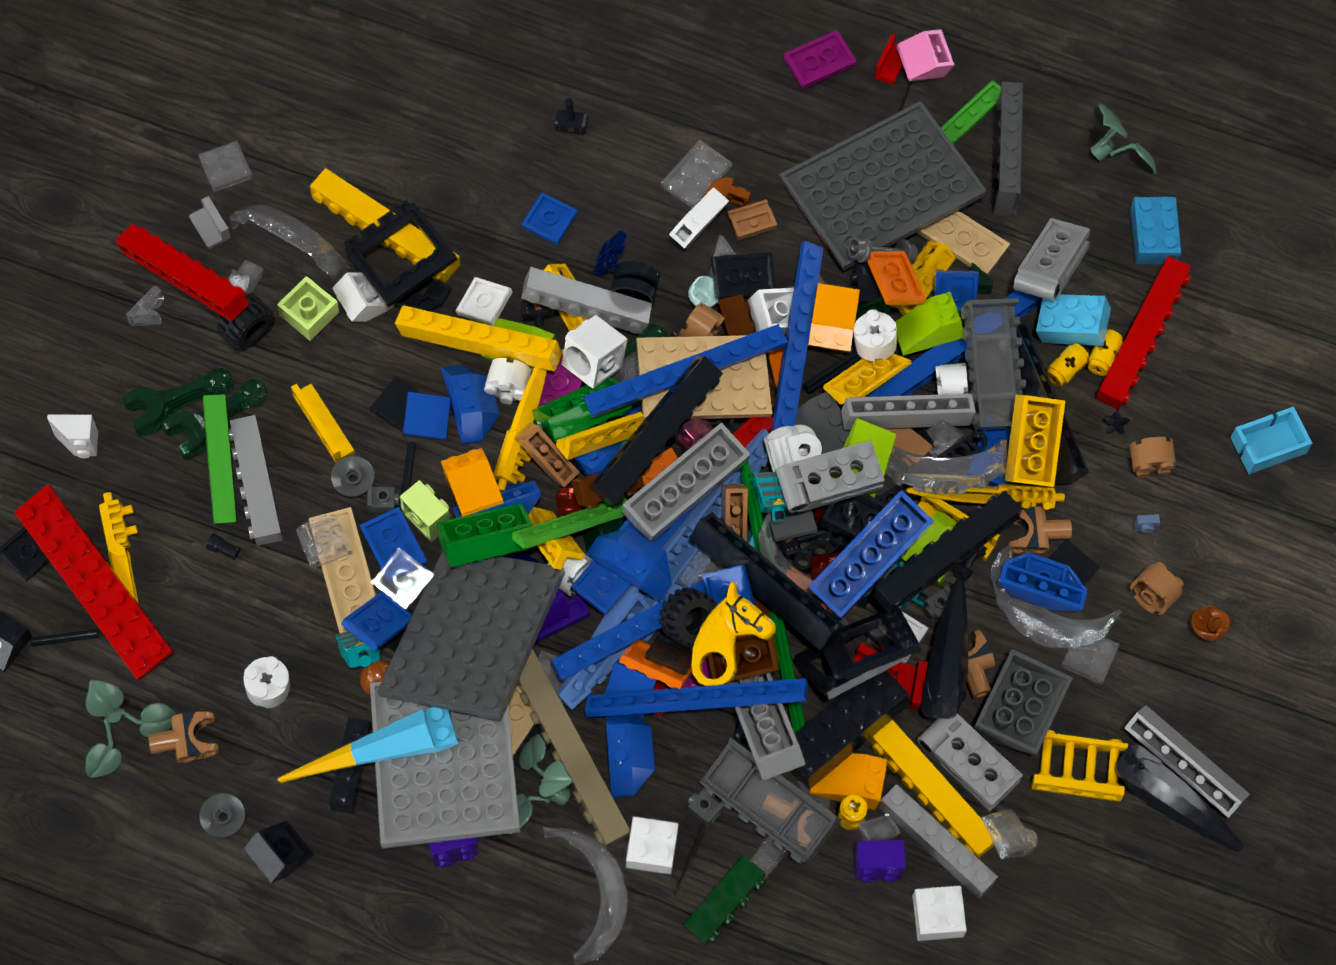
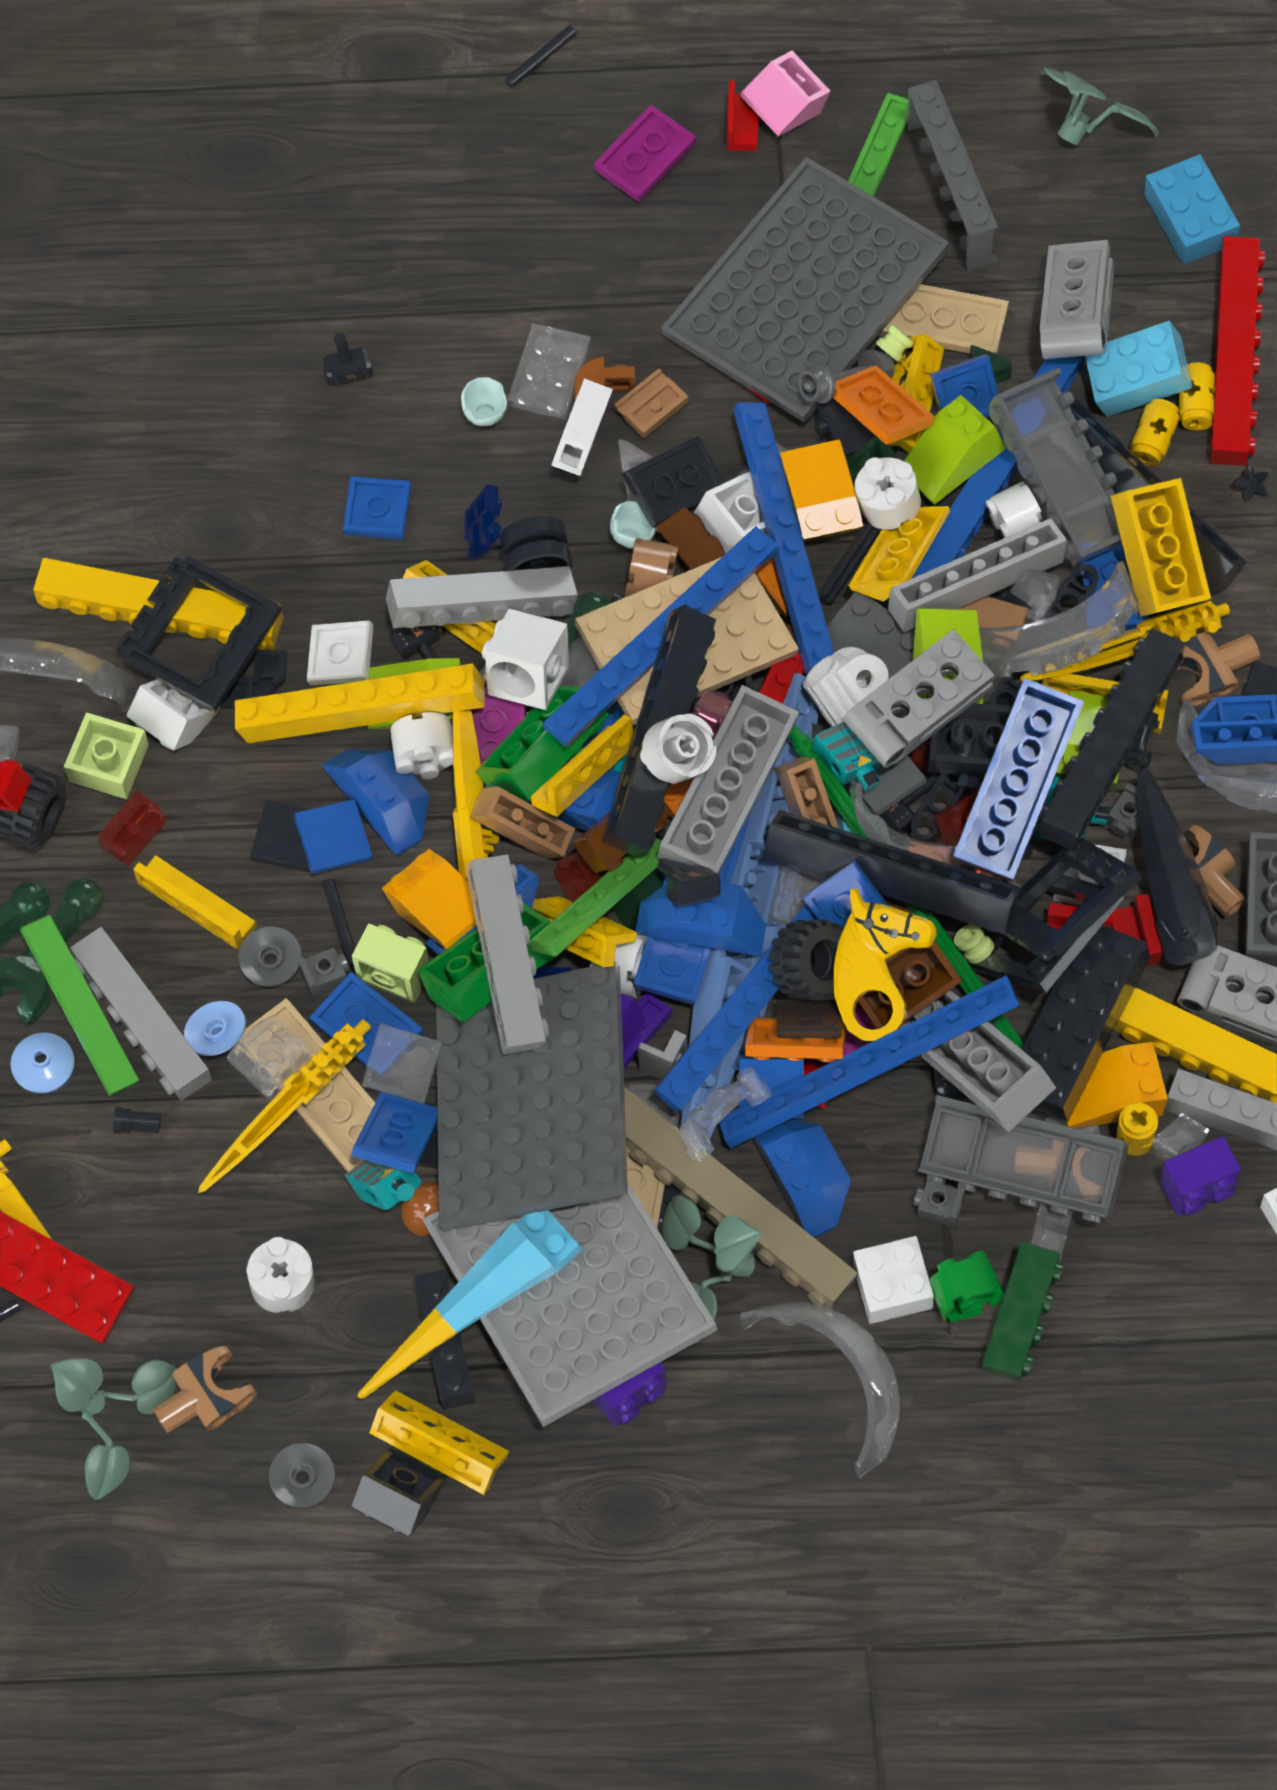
camera: 15 degrees left, 0 degrees up
none -> light blue dish [11,1033,75,1094]
none -> clear red hinge [97,790,167,867]
none -> light blue dish [184,1001,246,1056]
none -> yellow piece [198,1019,371,1193]
none -> yellow fence [370,1390,509,1495]
none -> light aqua hair [461,377,507,426]
none -> light grey brick [466,855,549,1054]
none -> light grey panel [638,1030,687,1080]
none -> white brick [640,714,716,784]
none -> black piece [657,860,721,907]
none -> clear plate [678,1067,772,1162]
none -> yellowish green wheel [876,324,914,362]
none -> green brick [929,1251,1004,1322]
none -> yellowish green wheel [954,923,994,964]

